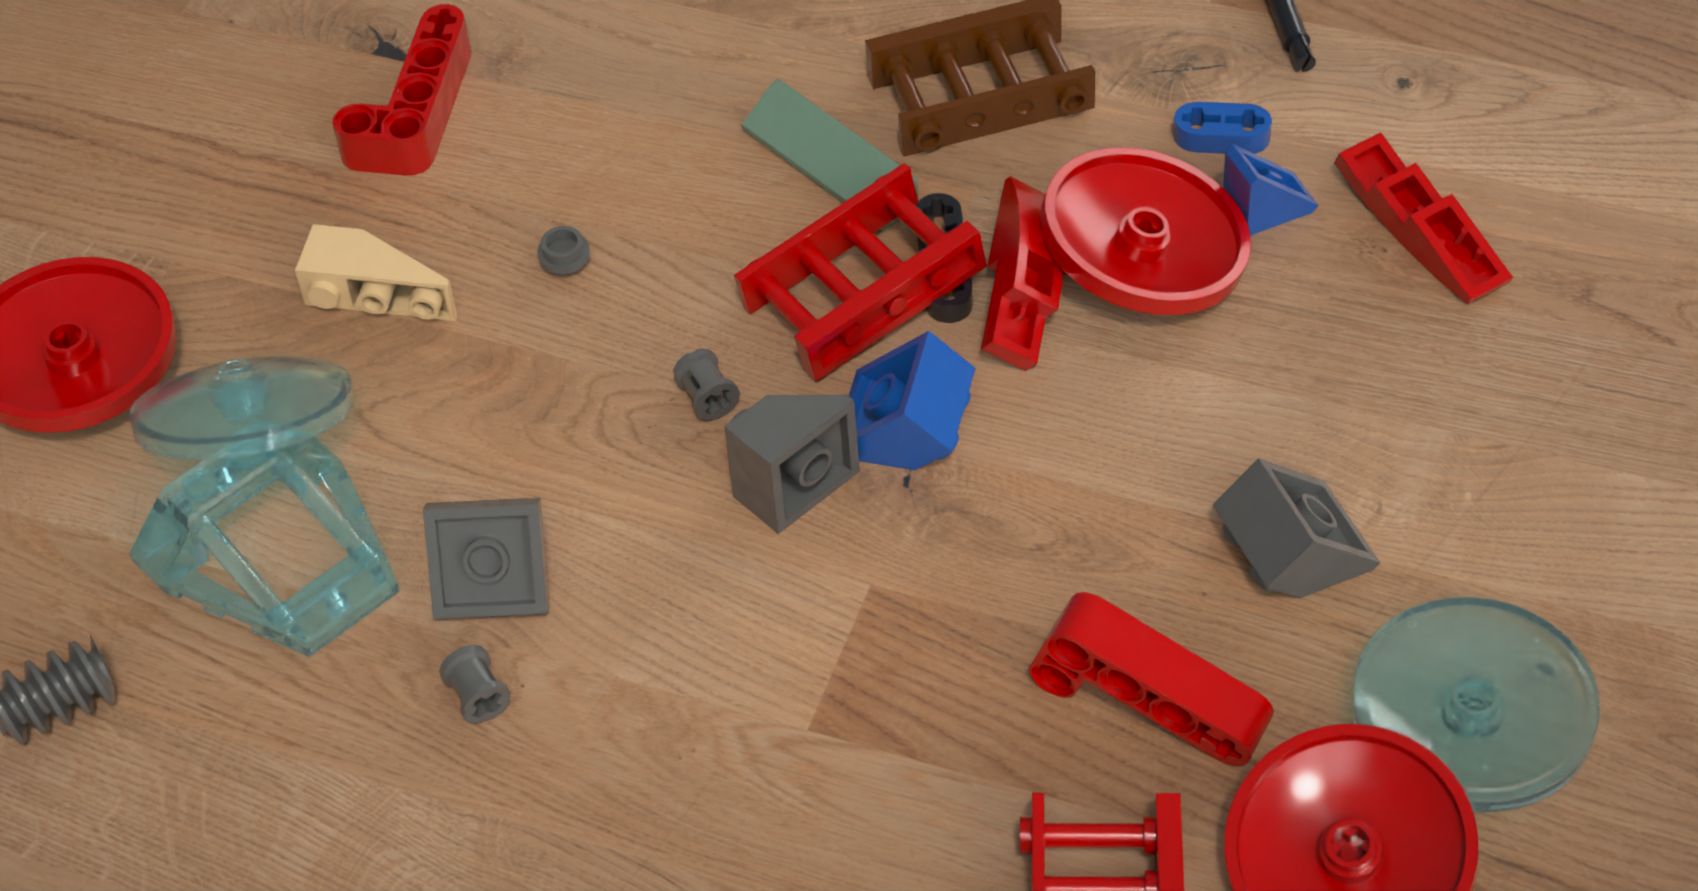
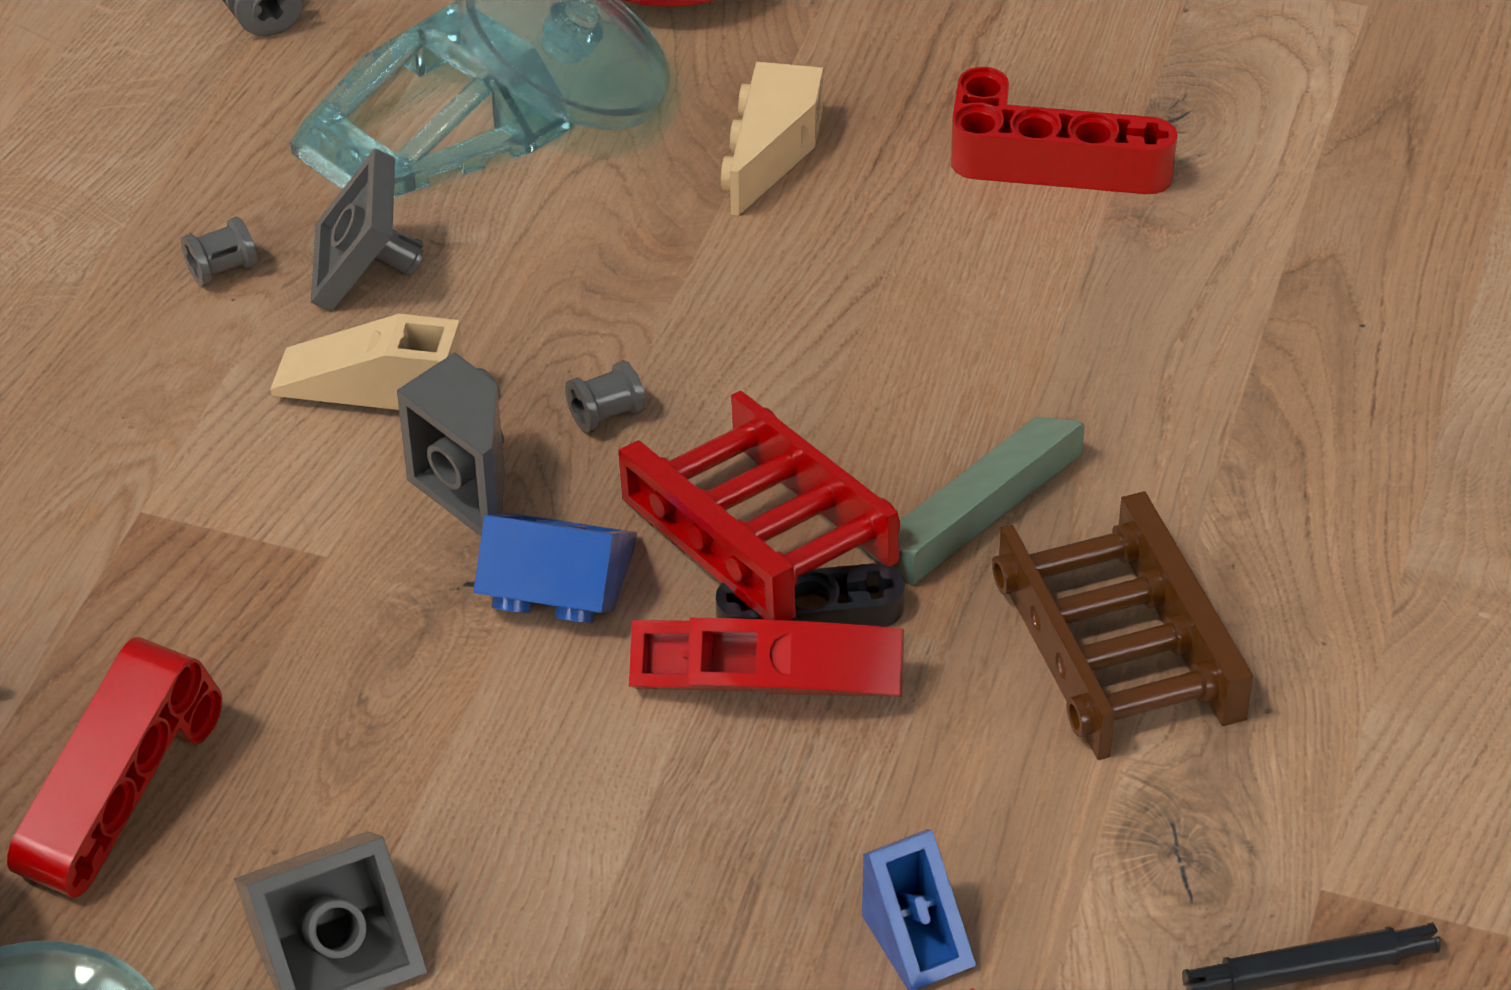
camera: 85 degrees right, 5 degrees down
dark grey plate [537,226,590,275] -> none
red dish [1040,147,1251,315] -> none
blue beam [1173,102,1272,154] -> none
none -> tan slope [270,313,463,410]

